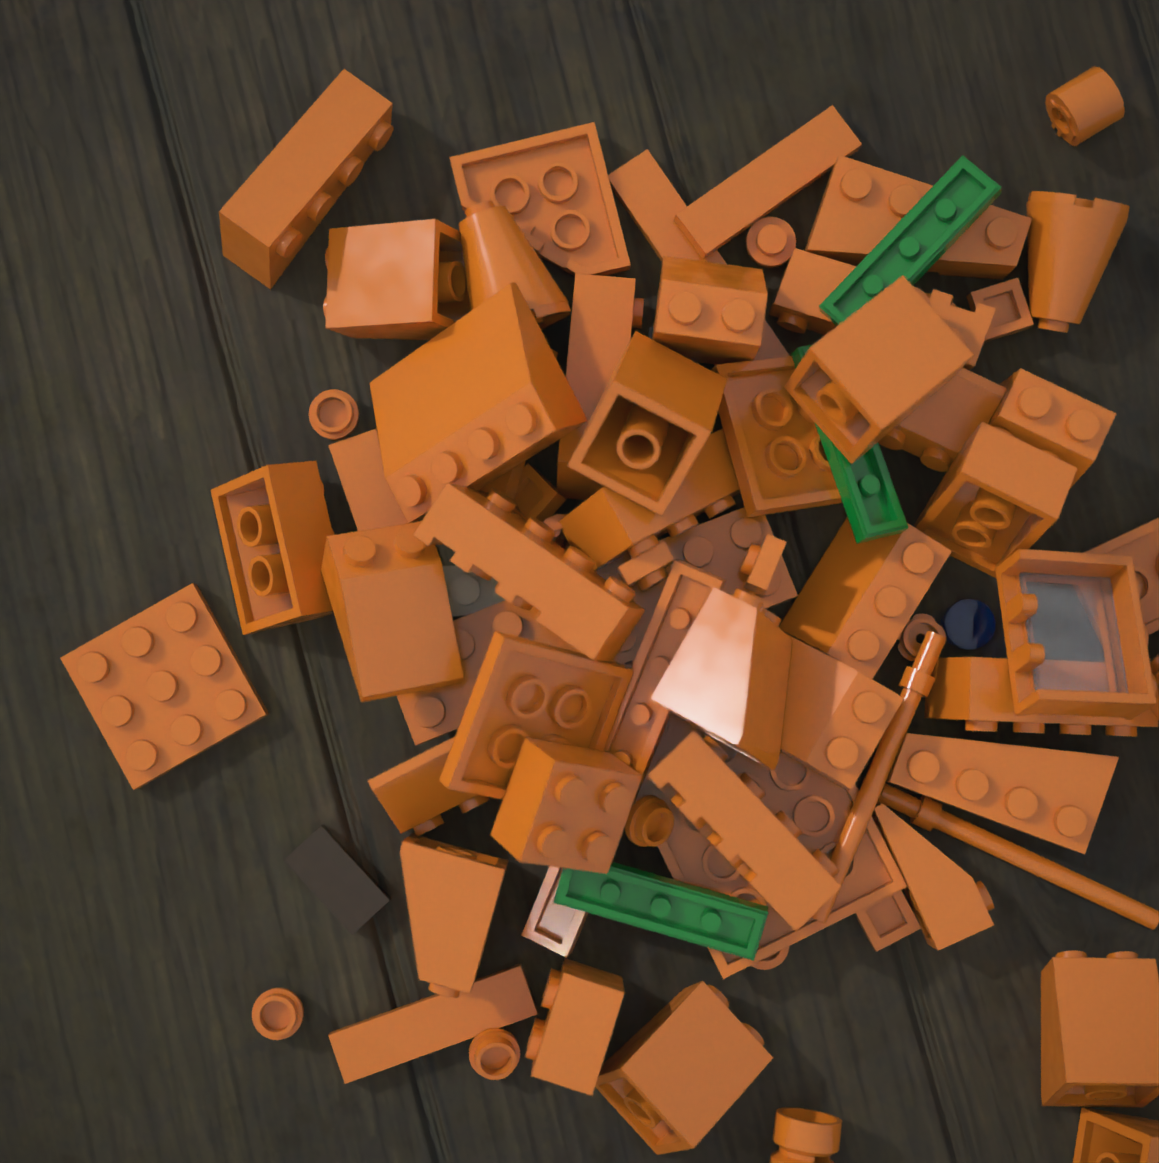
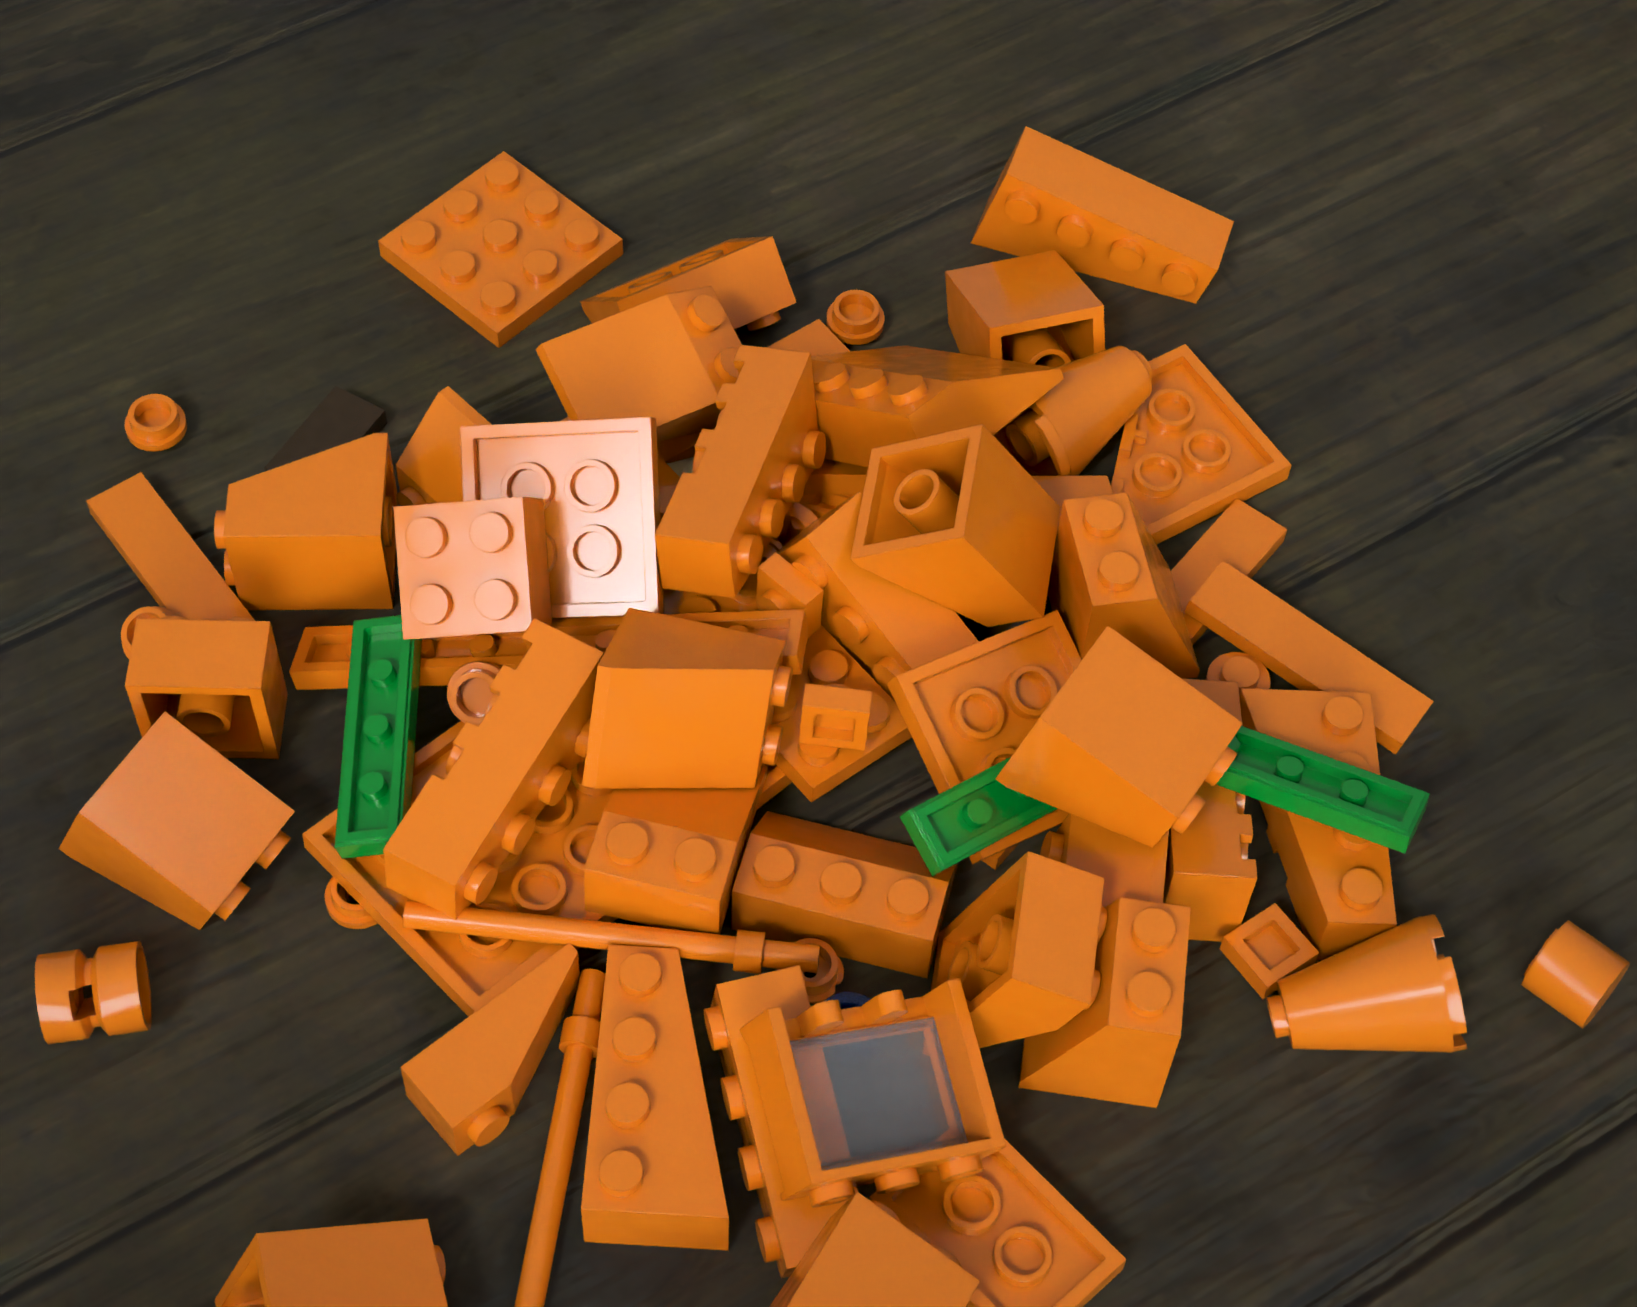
camera: 70 degrees right, 30 degrees down
orange plate [854,890,921,952] -> none

